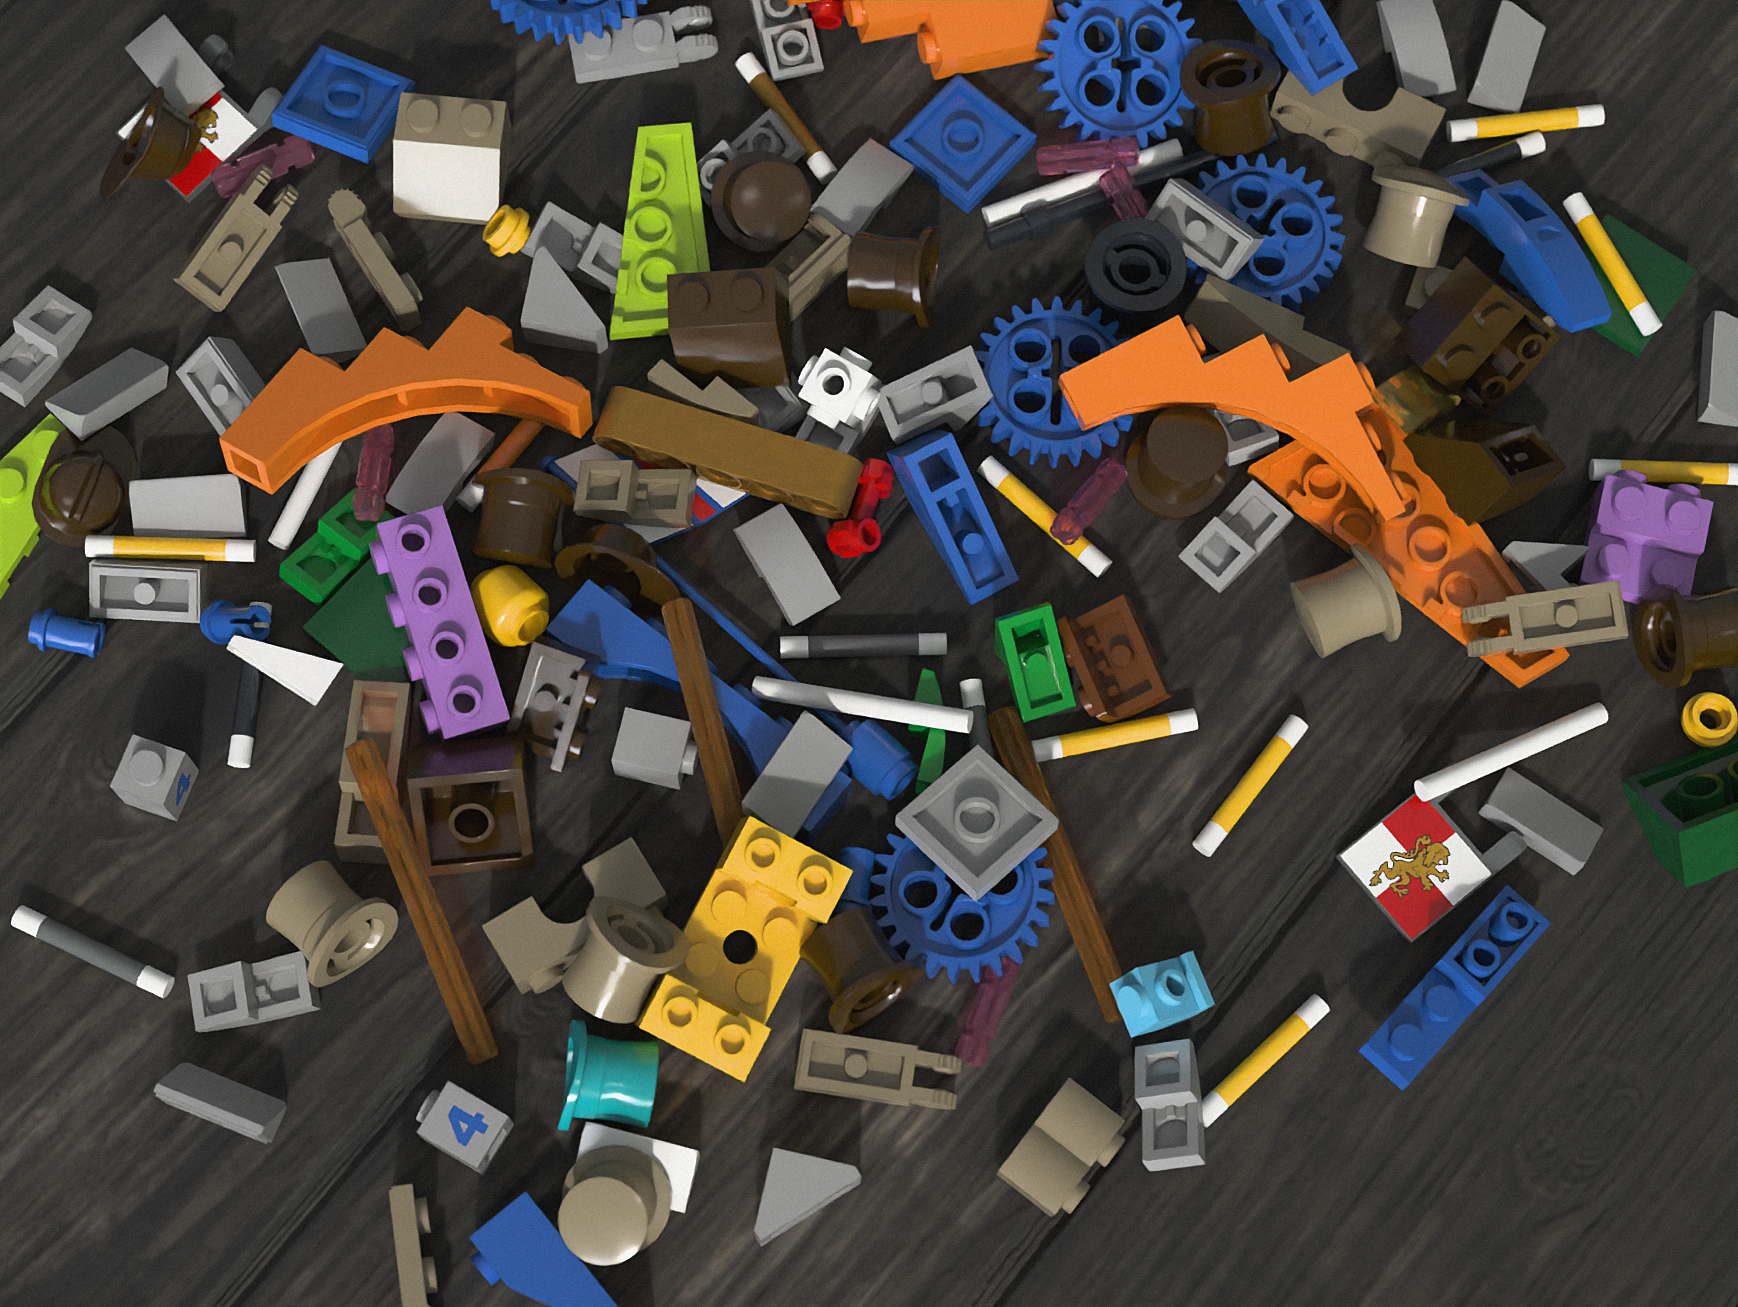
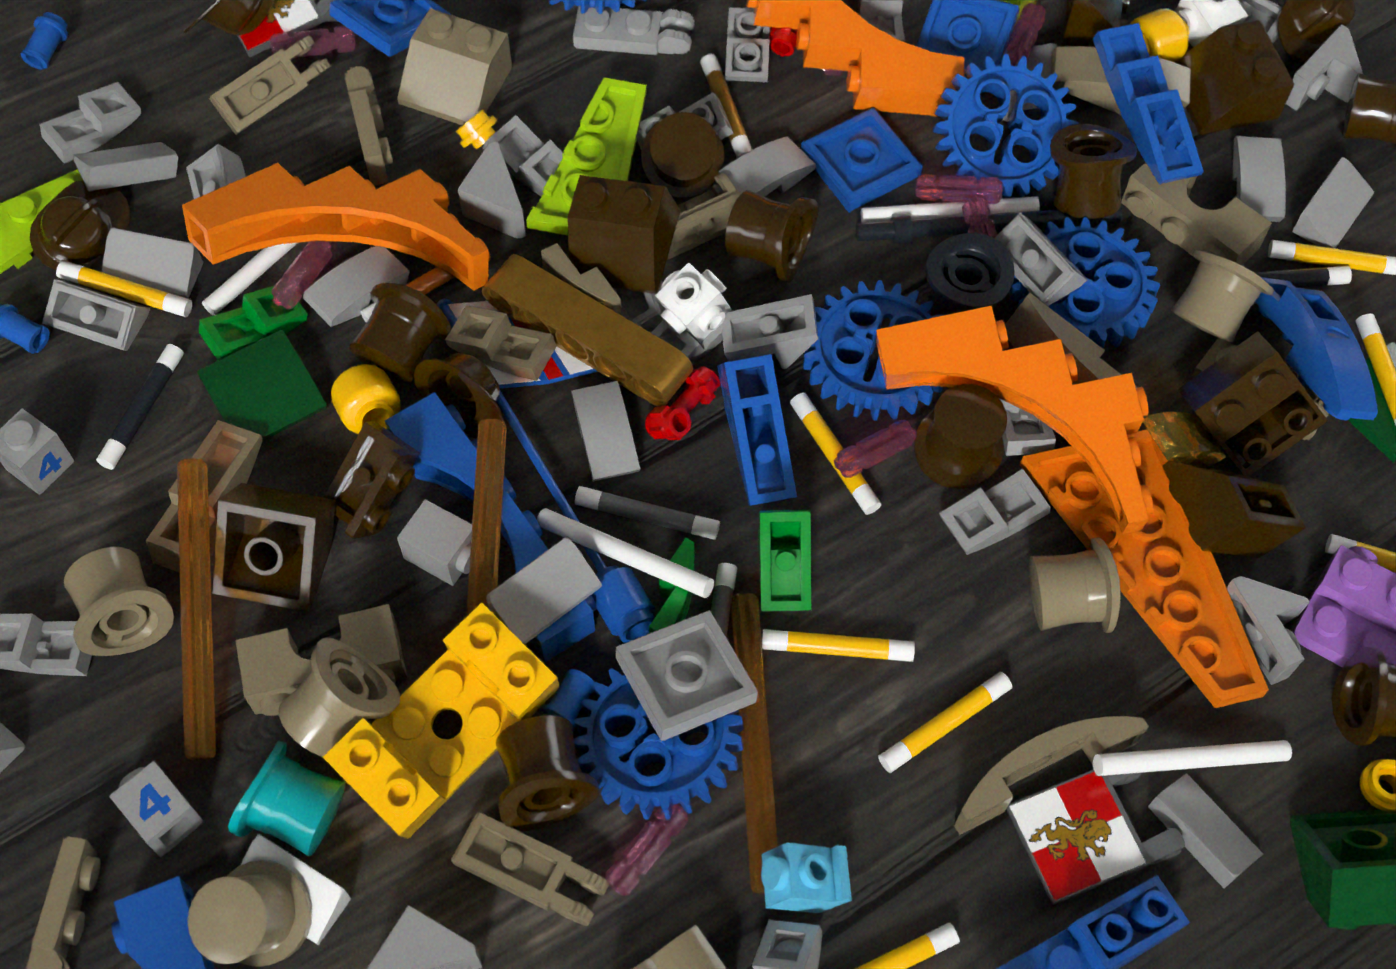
camera: 20 degrees right, 10 degrees down
blue pin [200,600,272,644] -> none
white piece [226,635,343,706] -> none
light grey slope [275,258,367,364] -> none
medium lavender brick [369,505,510,742] -> none
reddish brown bracket [1056,594,1173,724] -> none
dark tan hinge [1461,580,1629,657] -> none
none -> dark tan slope [954,716,1149,835]

